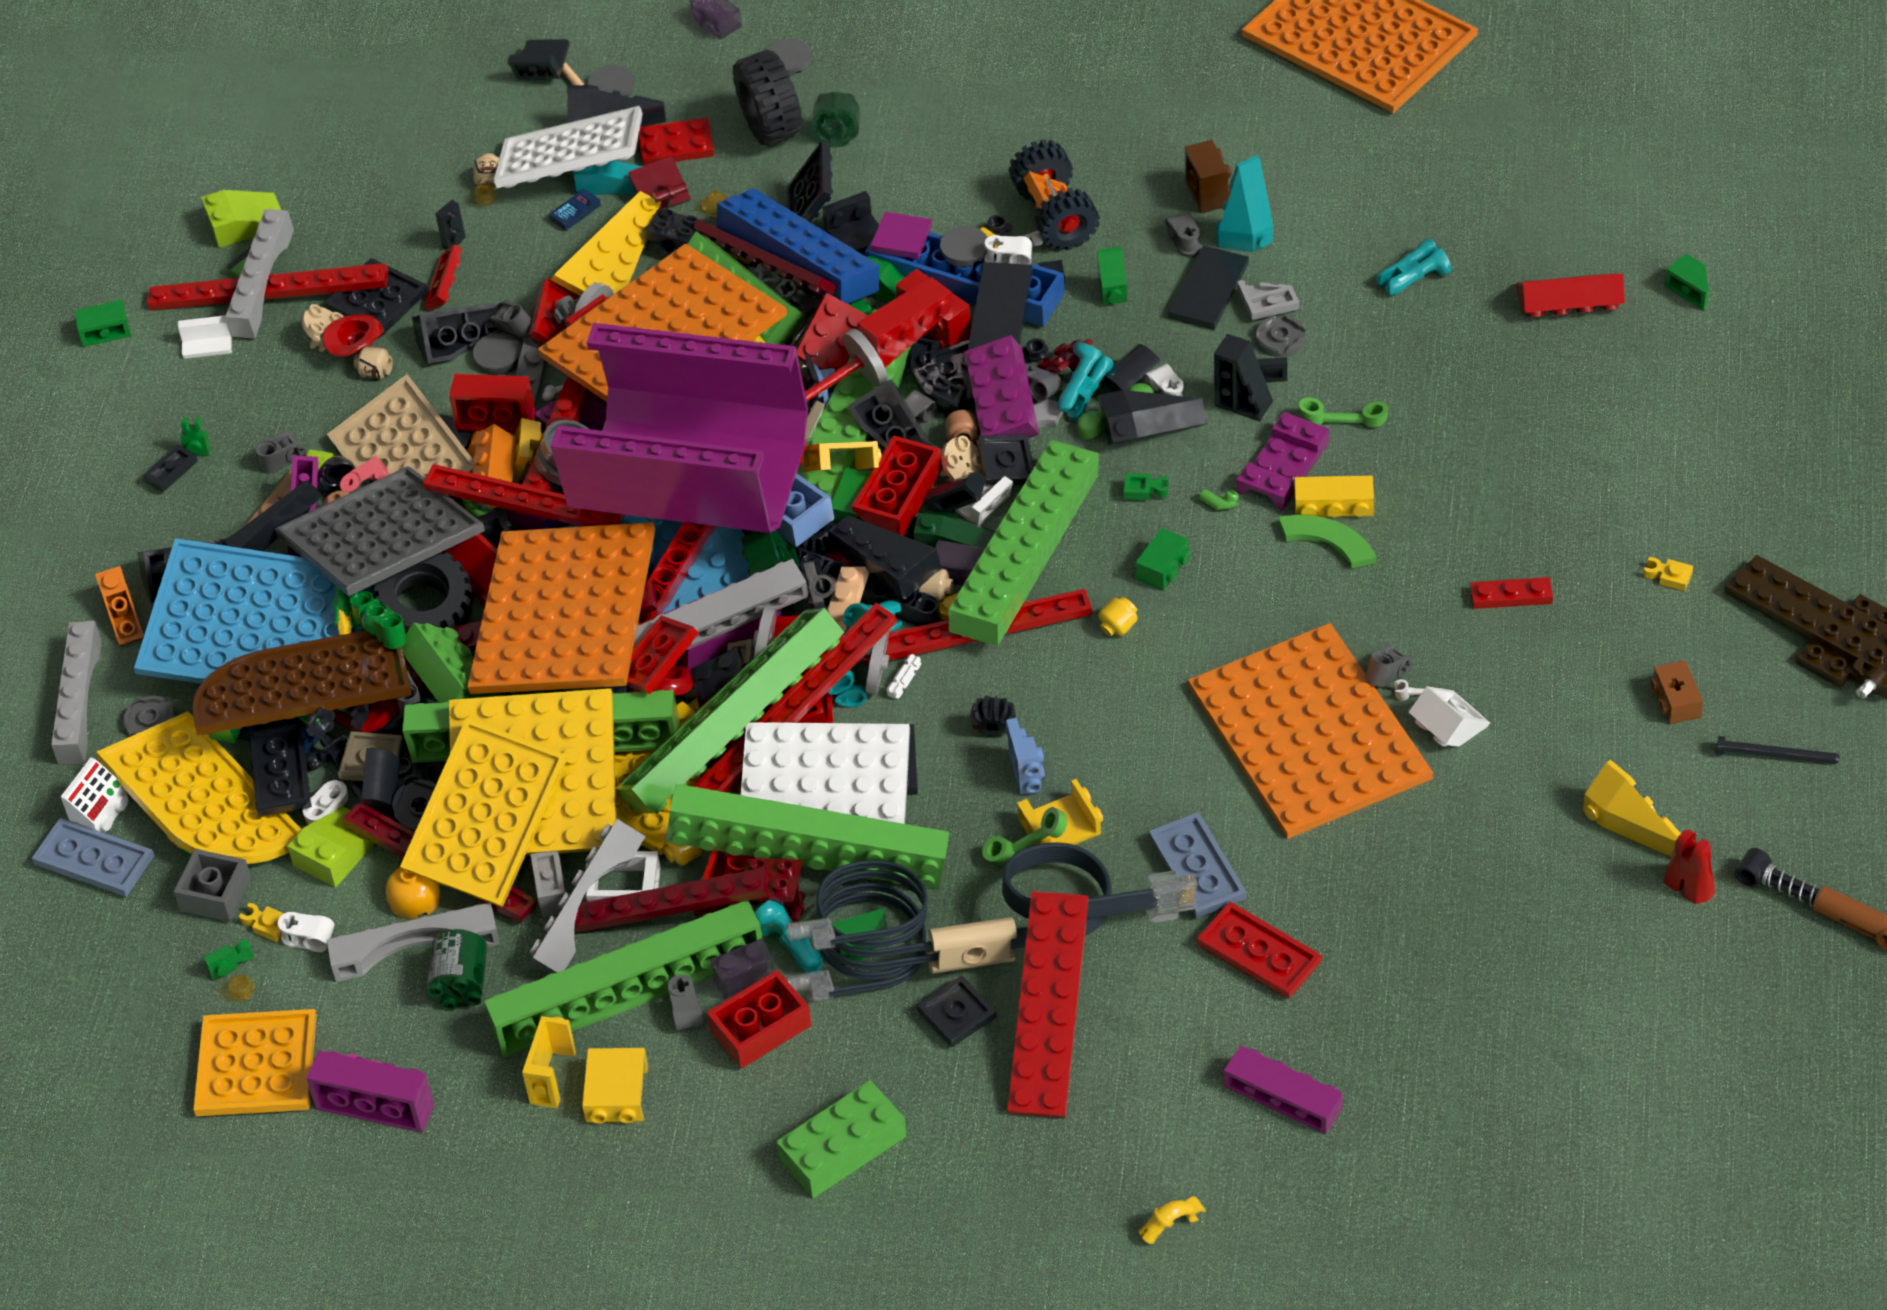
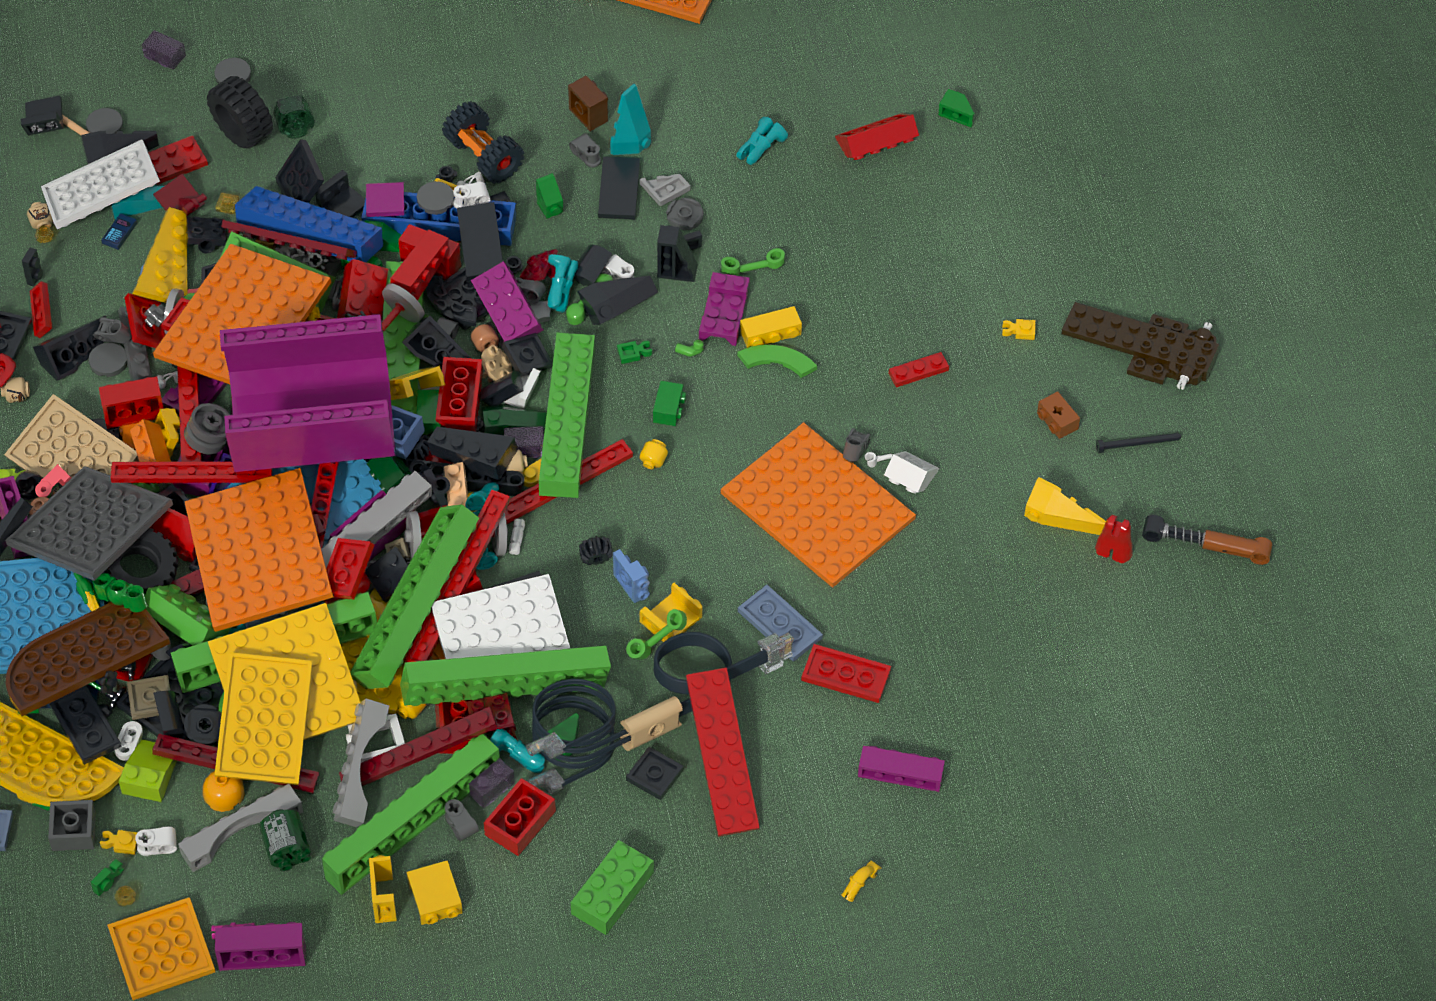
camera: 25 degrees left, 5 degrees up
light grey panel [531,851,566,917] -> none

